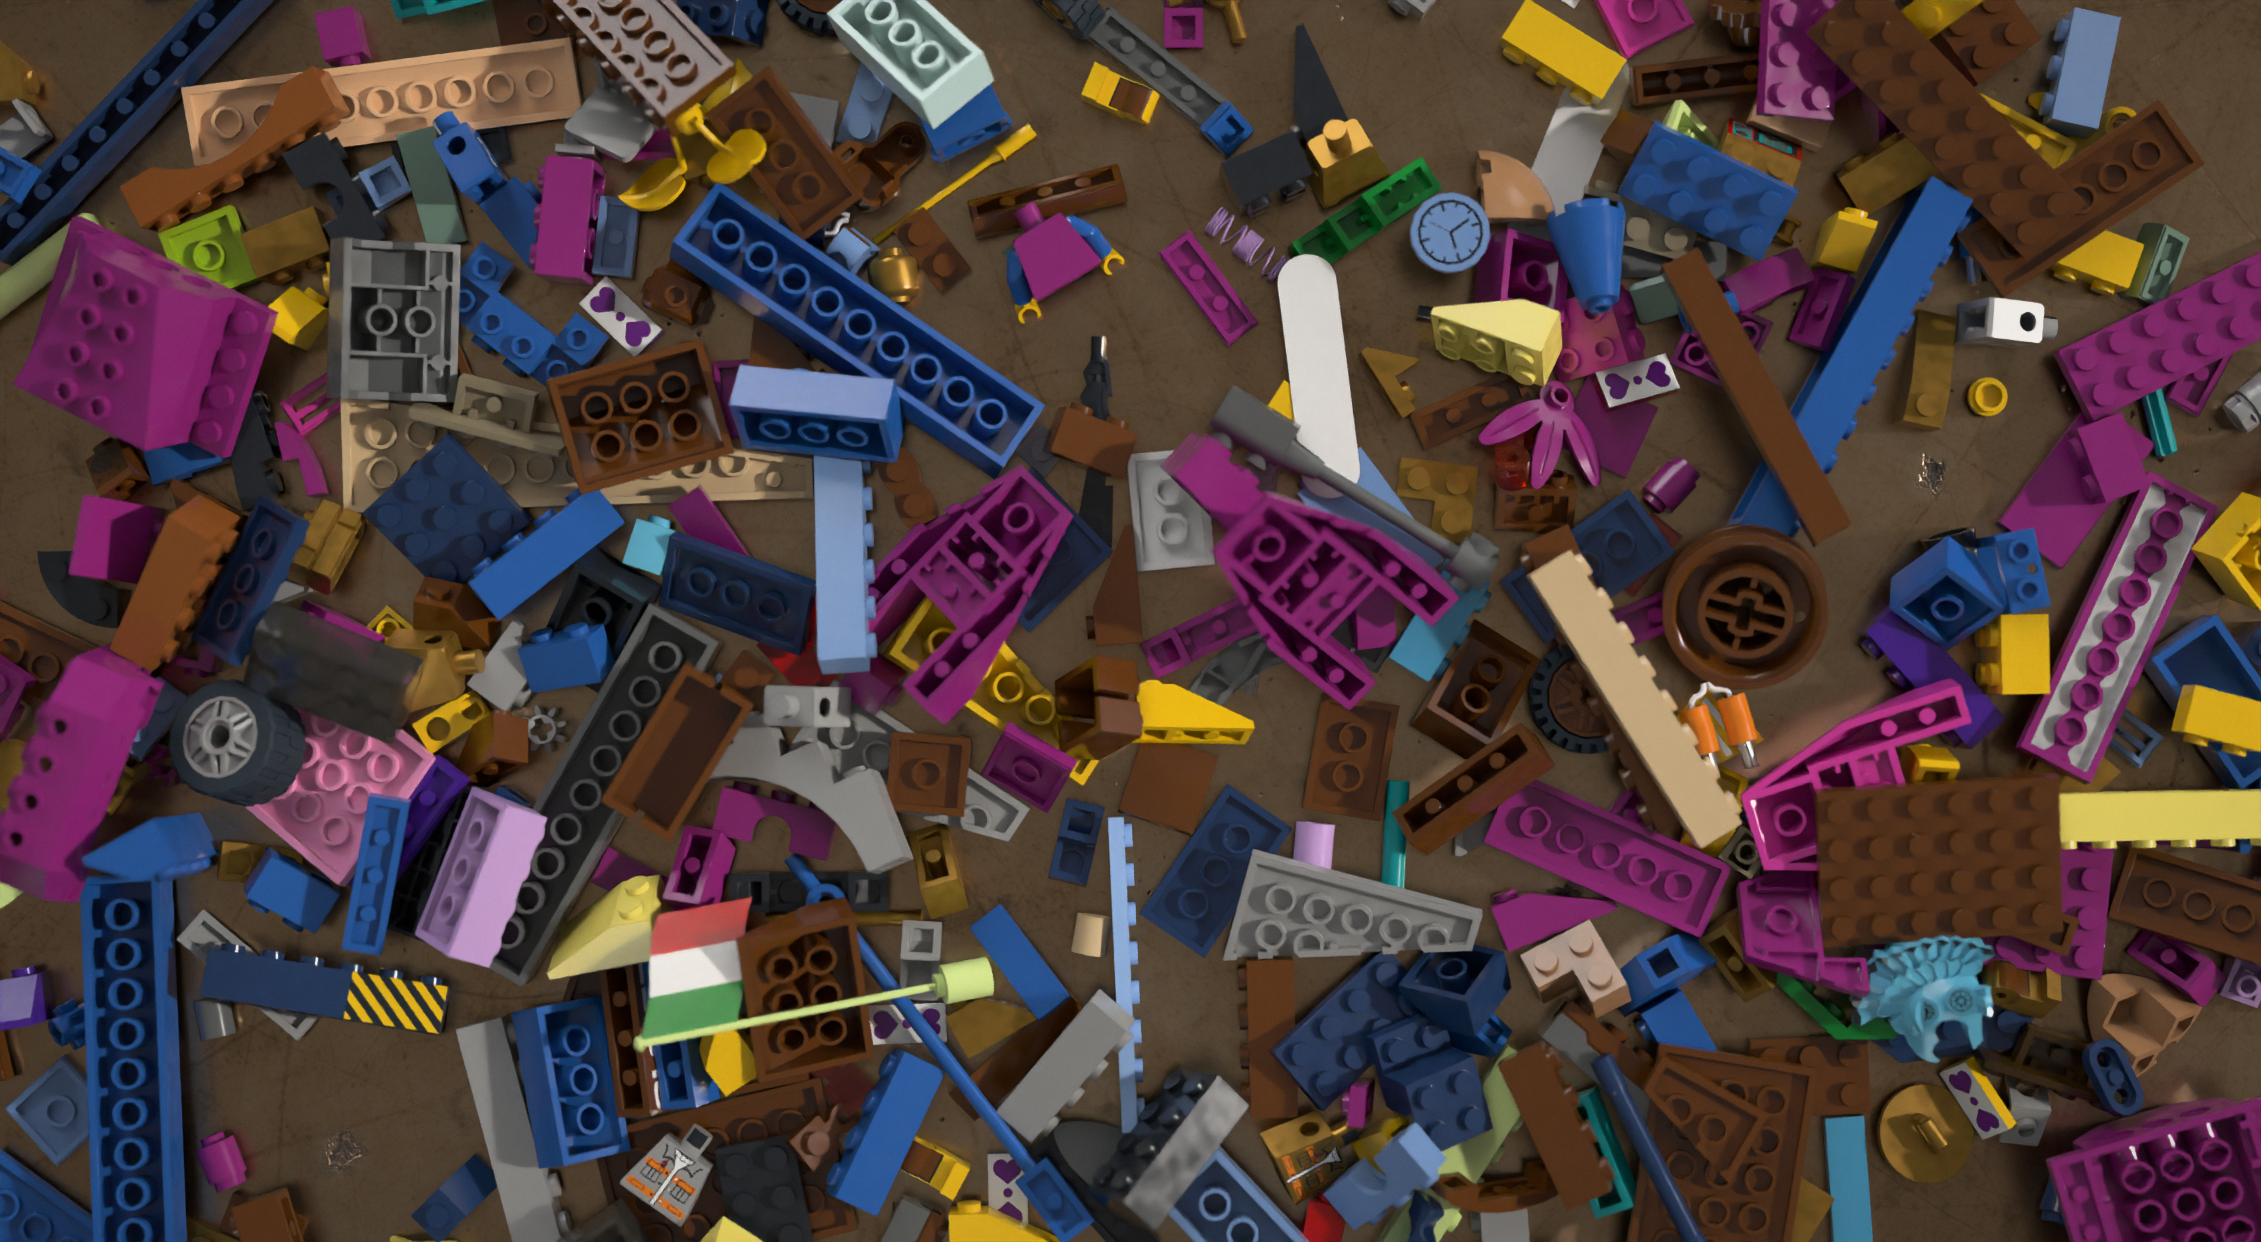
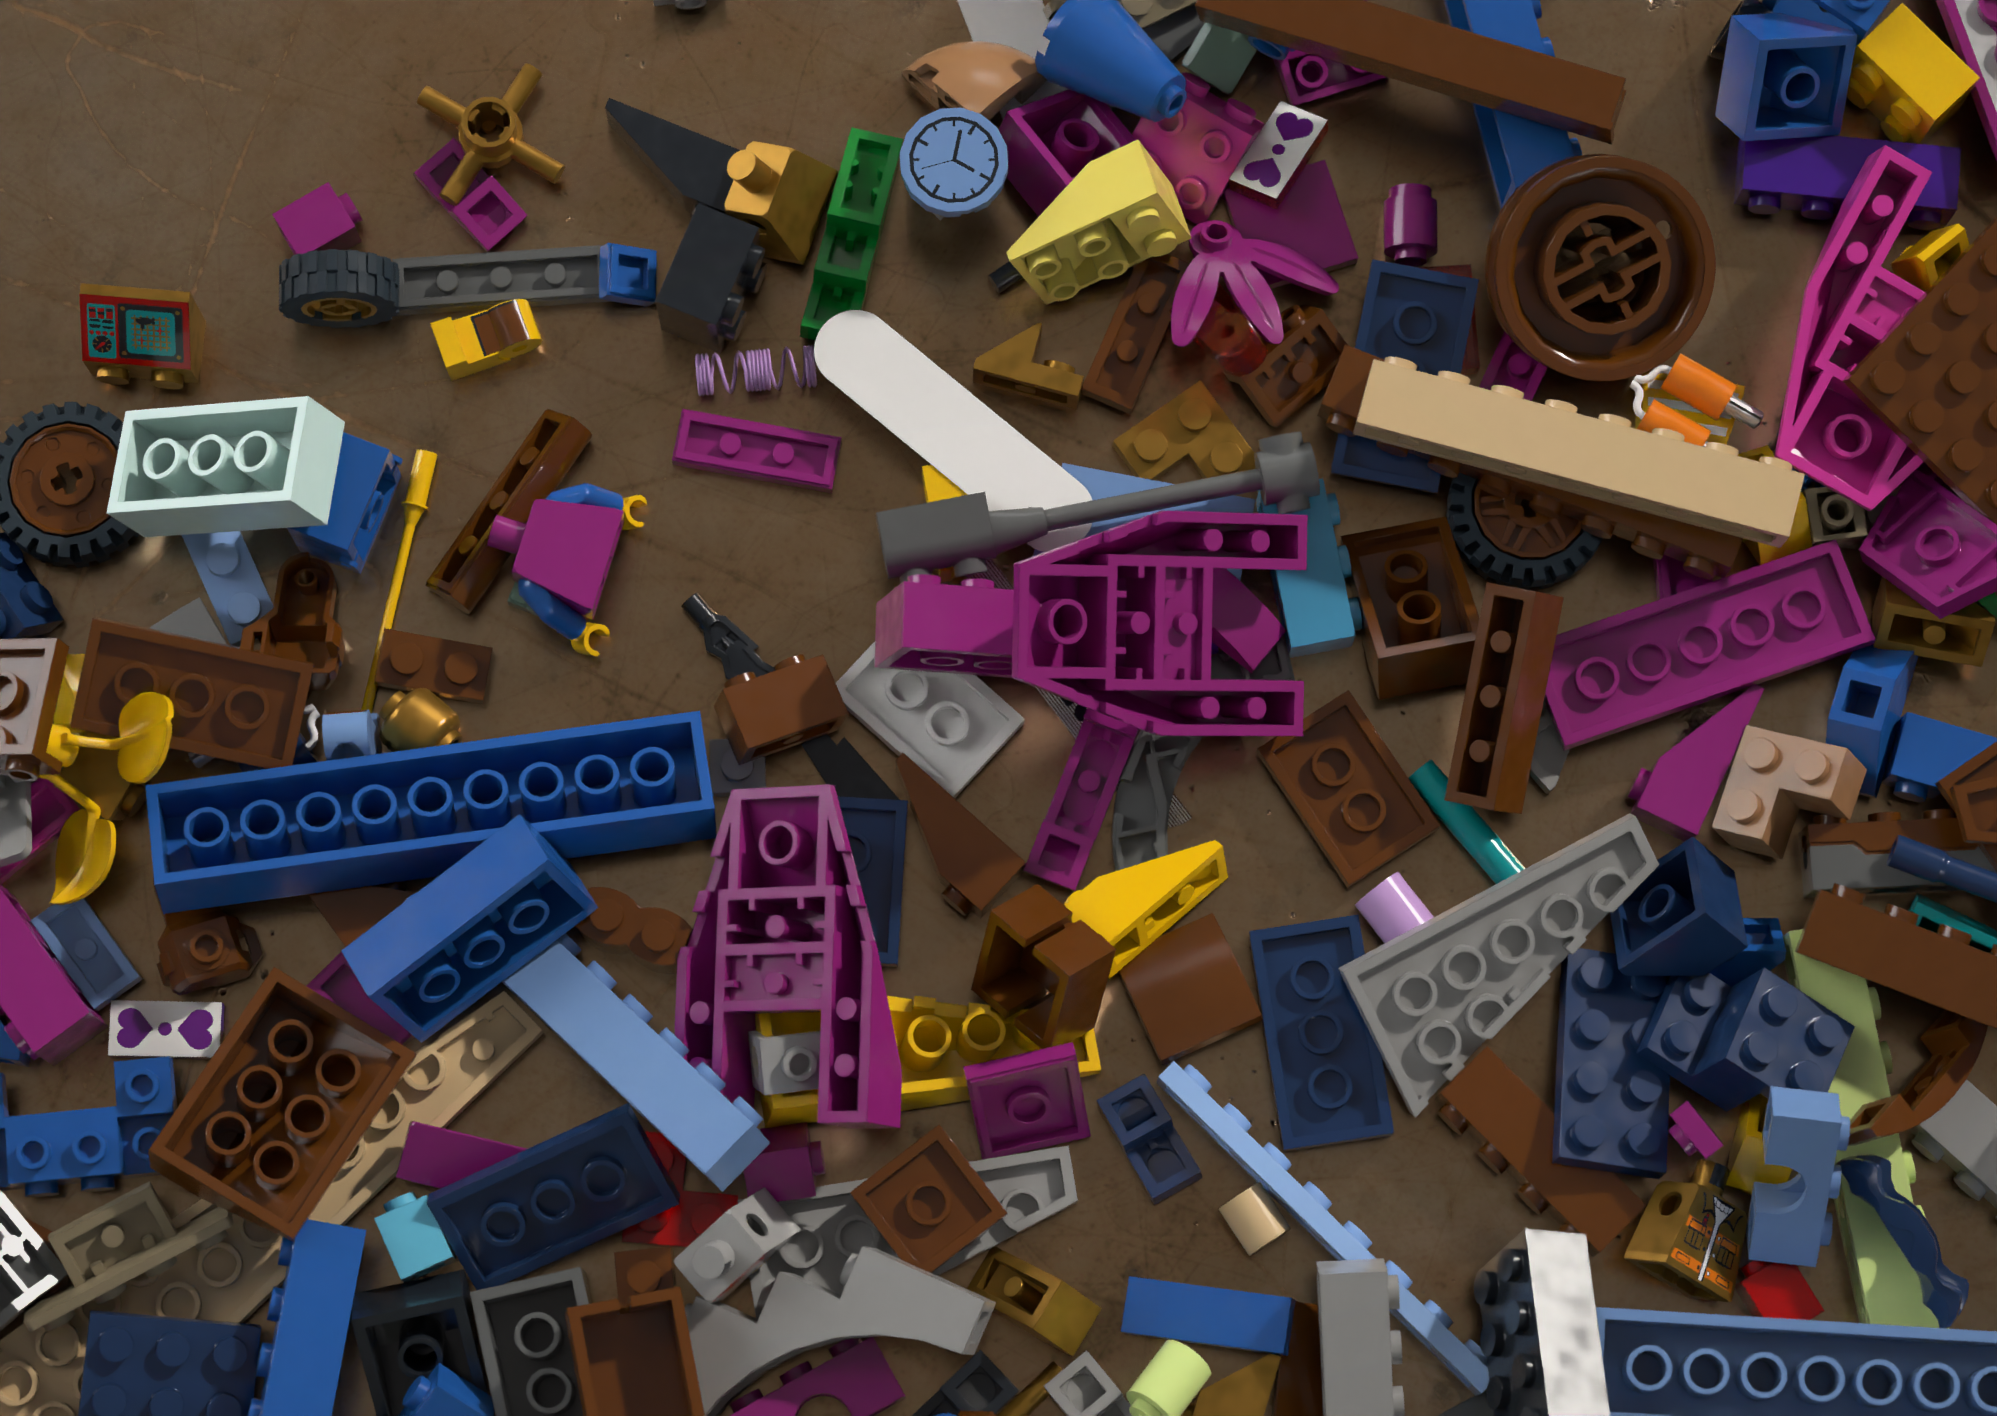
camera: 40 degrees left, 10 degrees down
none -> light grey bracket [748,1030,821,1095]

